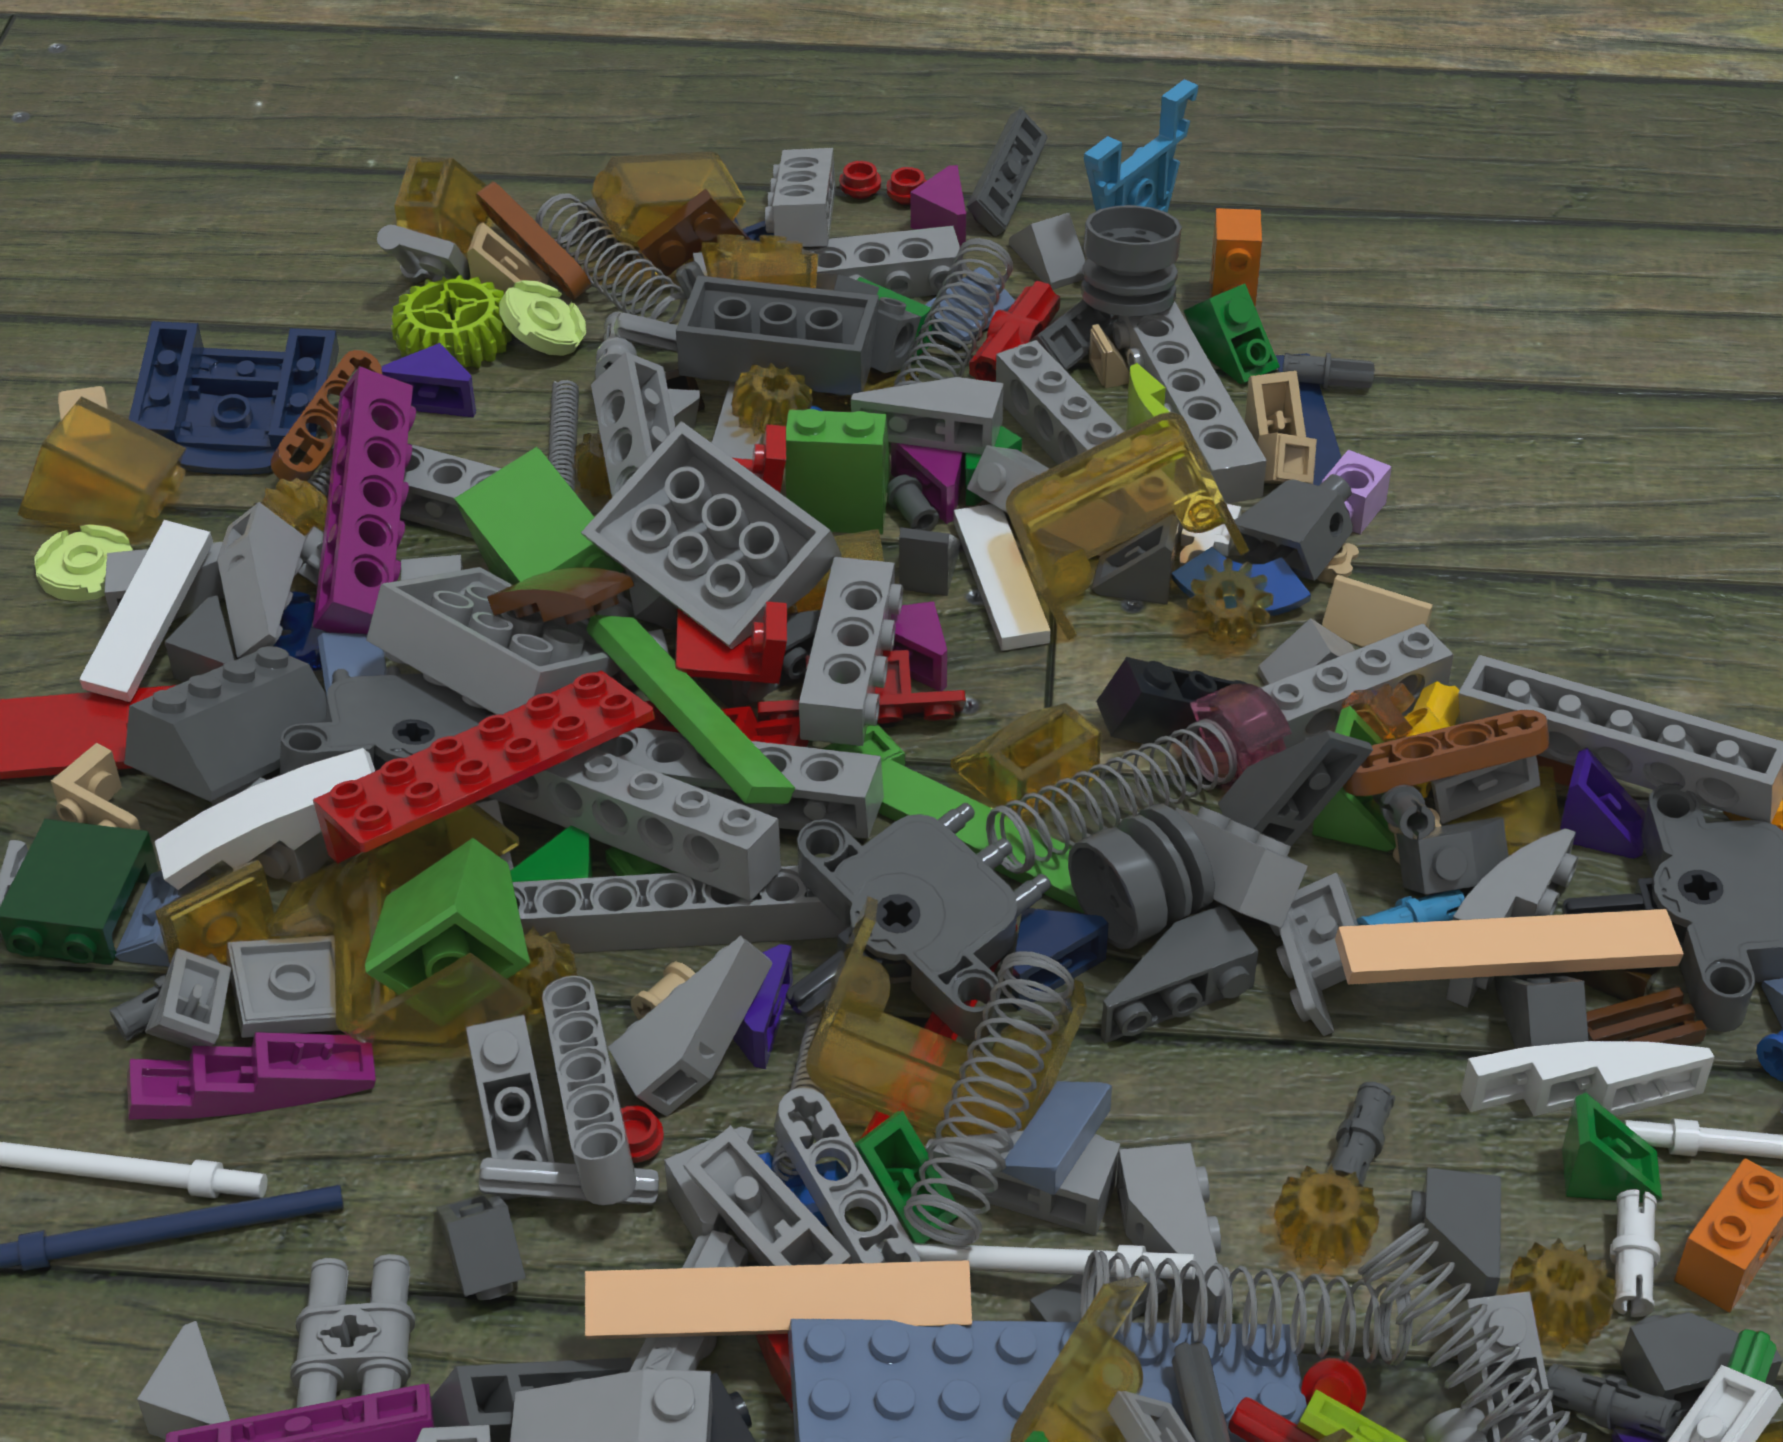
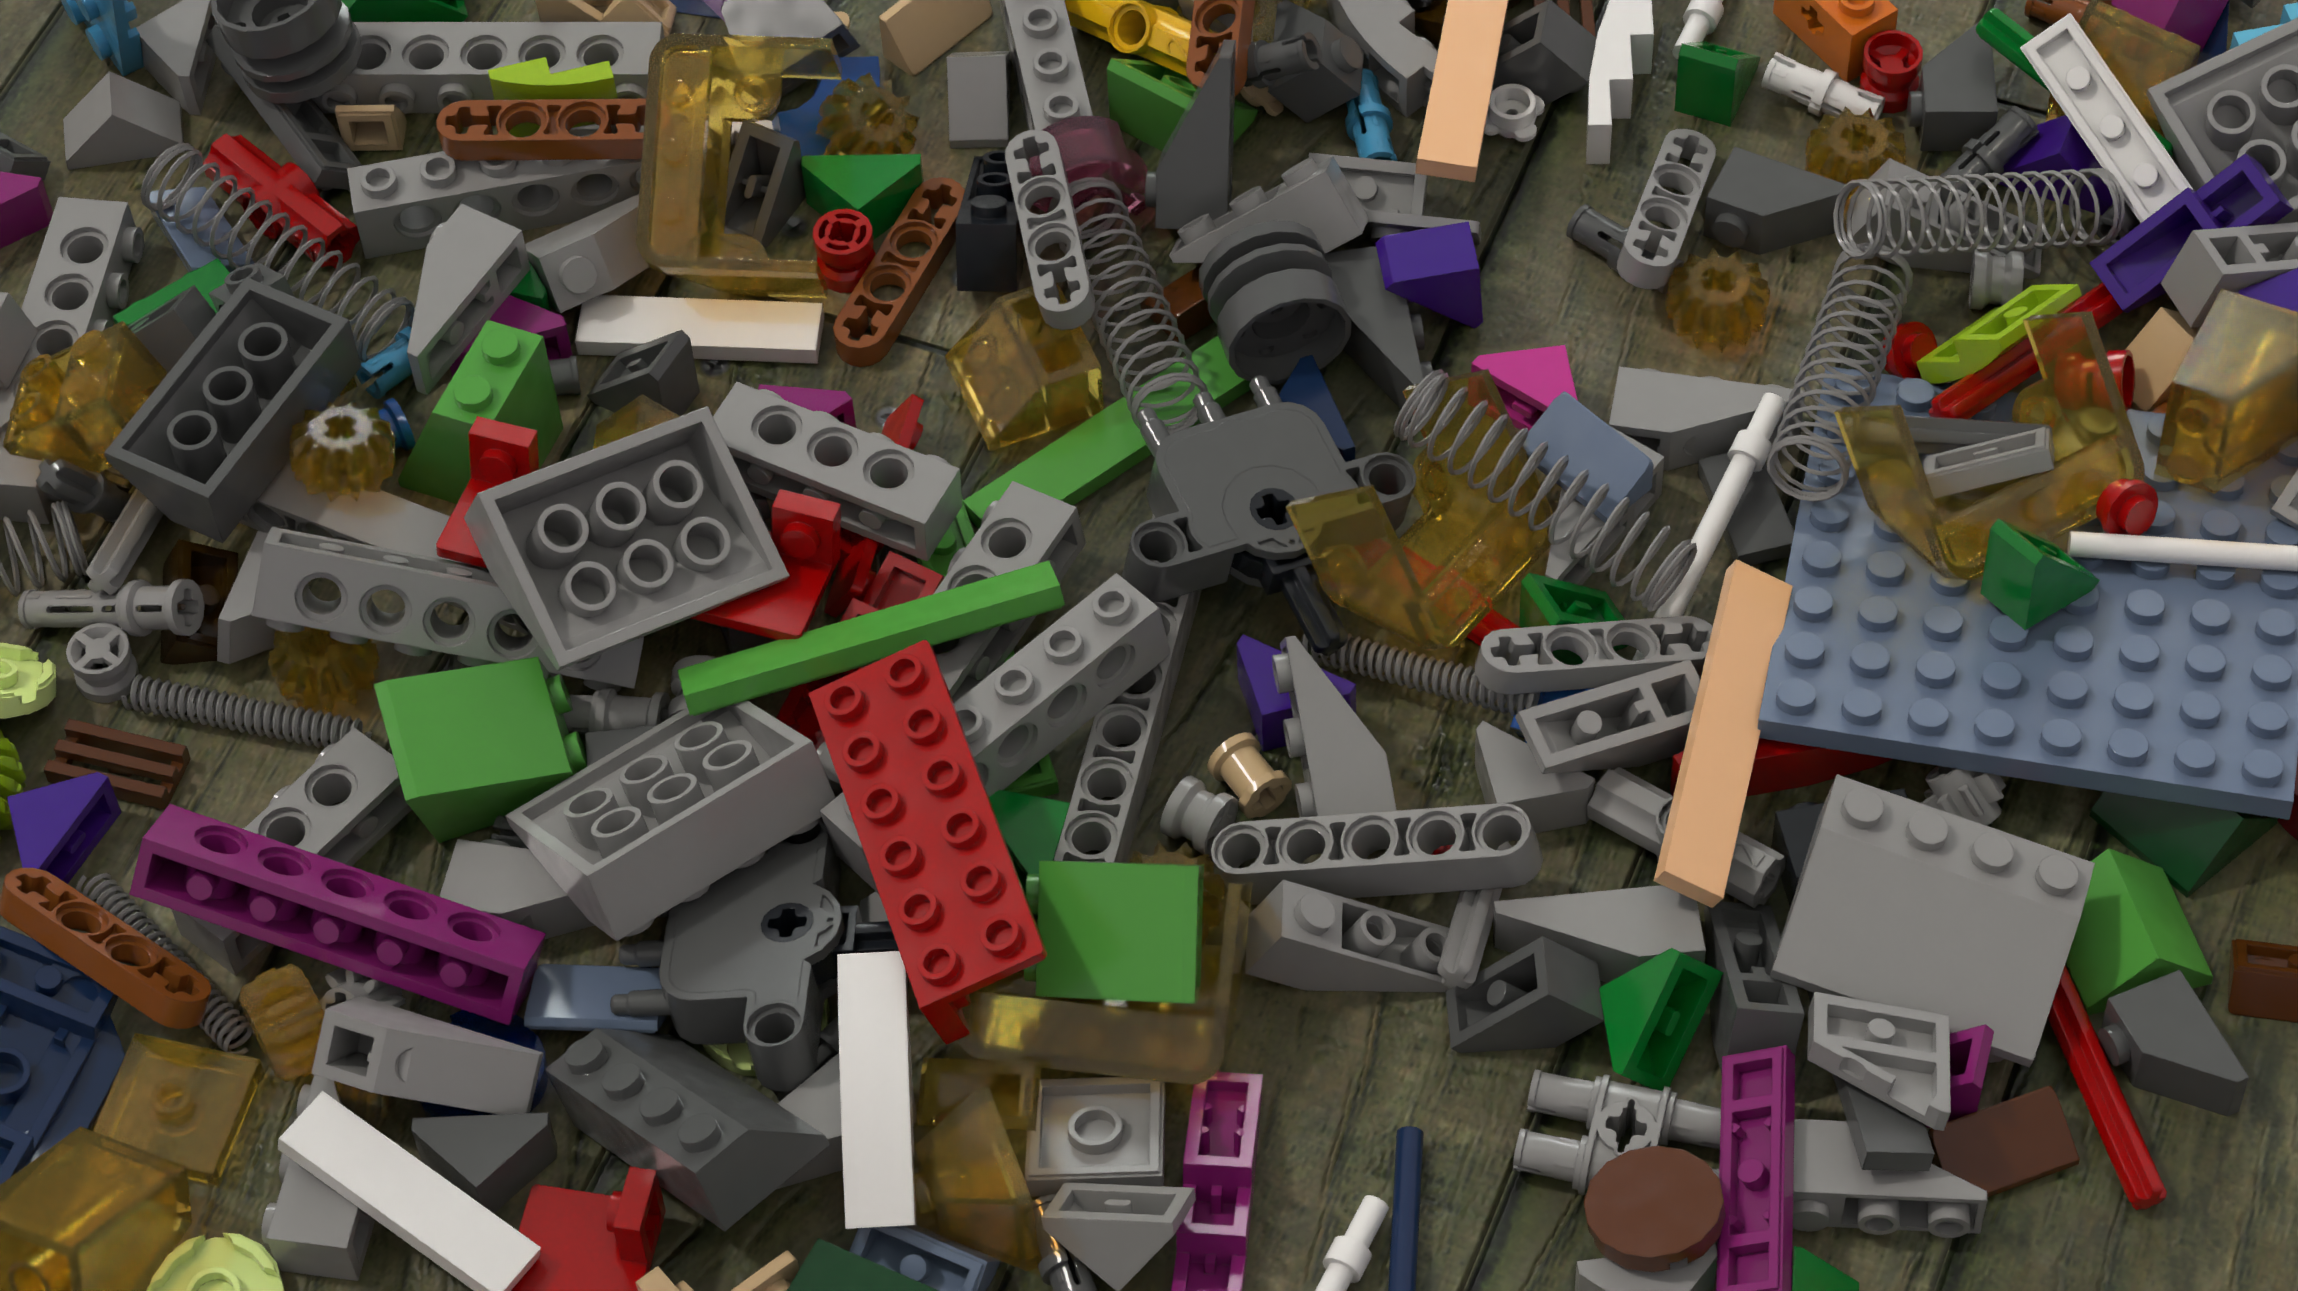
camera: 70 degrees left, 10 degrees up
reddish brown slope [487,567,635,625] -> none
clear orange tile [1341,683,1415,742] -> none
none -> reddish brown tile [43,718,191,810]
none -> light grey wheel [66,623,140,703]
none -> clear yellow plate [86,1033,264,1185]
none -> dark orange beam [436,98,672,161]
none -> green slope [801,154,924,240]
none -> red wheel [813,209,876,293]
none -> dark orange beam [833,177,965,367]
none -> light grey beam [1005,129,1095,330]
none -> light grey wheel [1160,775,1238,857]
none -> dark purple slope [1376,221,1483,329]
none -> dark pink slope [1470,345,1578,432]
none -> white plate [1484,84,1545,142]
none -> light grey slope [1493,885,1706,983]
none -> reddish brown tile [1584,1146,1726,1273]
none -> green slope [1599,948,1723,1091]
none -> light grey beam [1616,129,1716,289]
none -> red wheel [1859,30,1923,113]

